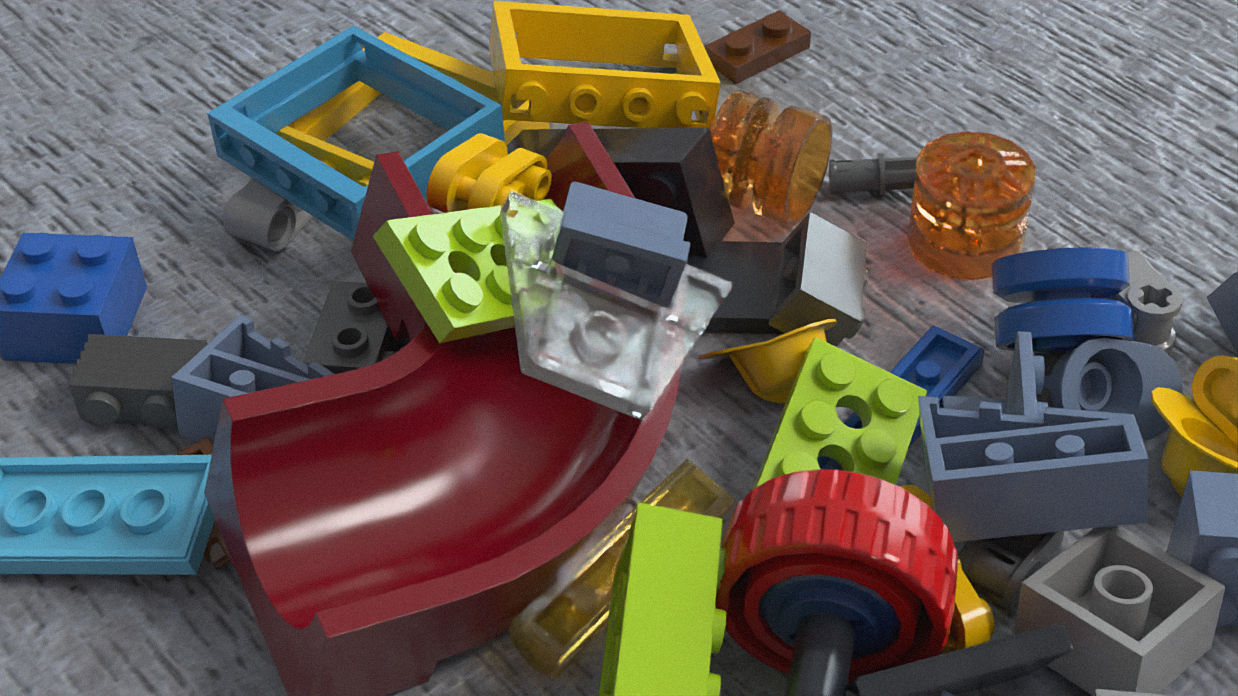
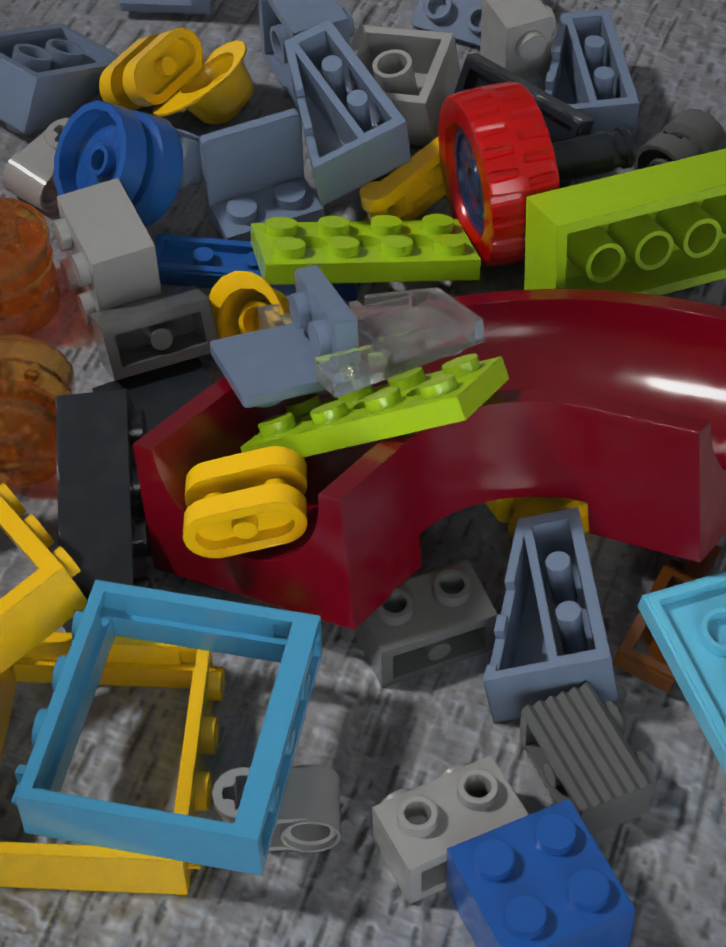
camera: 120 degrees left, 5 degrees up
none -> light grey brick [53,178,161,326]
none -> light grey brick [372,755,529,905]

